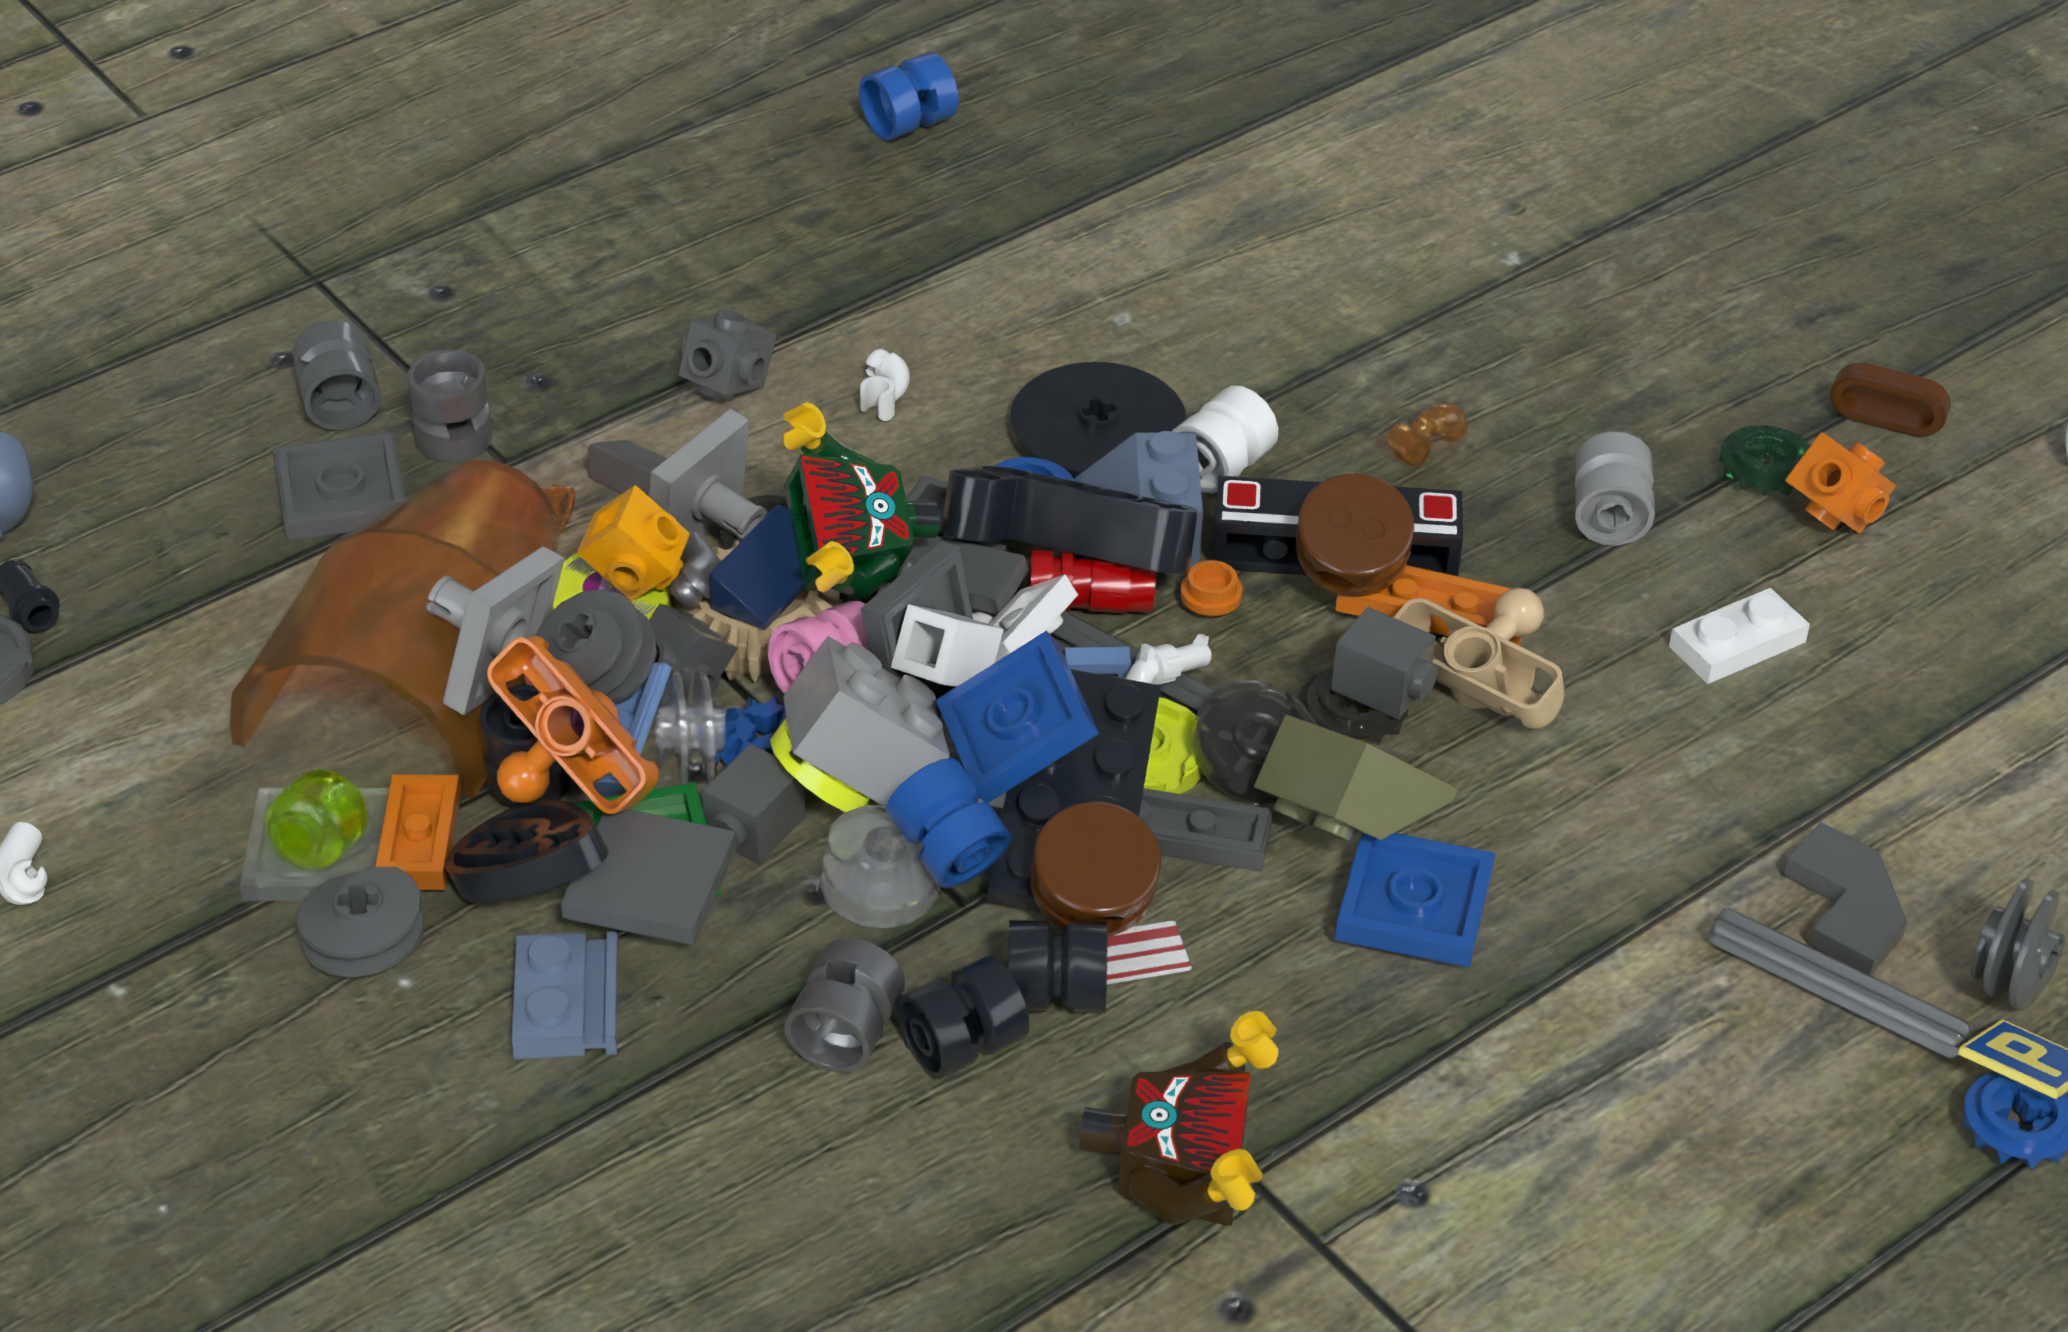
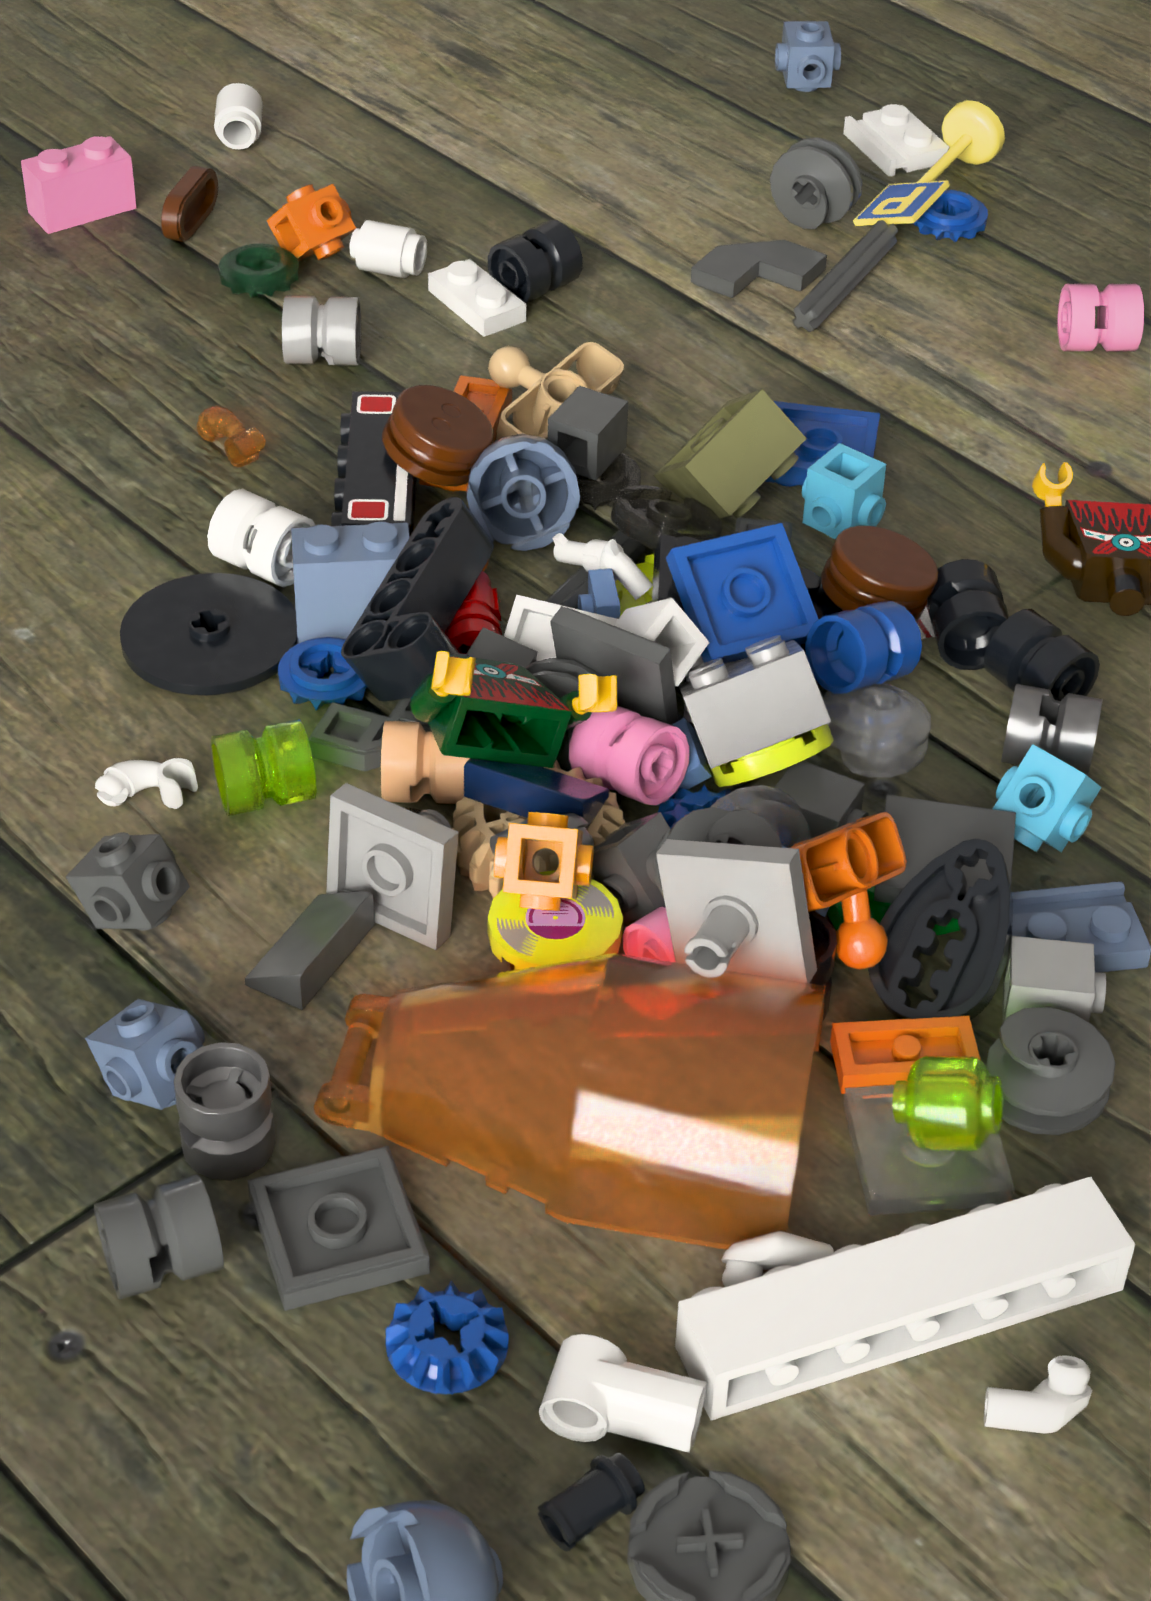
camera: 95 degrees left, 0 degrees up
none -> bright pink brick [21,136,137,234]
none -> sand blue brick [85,999,205,1110]
none -> clear neon green wheel [211,719,317,816]
none -> white brick [350,220,427,278]
none -> blue gear [385,1280,509,1394]
none -> sand blue cylinder [467,433,580,551]
none -> black wheel [488,220,583,304]
none -> white piece [539,1334,707,1453]
none -> white brick [675,1177,1135,1421]
none -> white arm [721,1231,834,1287]
none -> medium azure brick [802,443,886,539]
none -> medium azure brick [993,744,1102,853]
none -> light grey brick [1002,936,1106,1024]
none -> bright pink wheel [1057,284,1144,351]

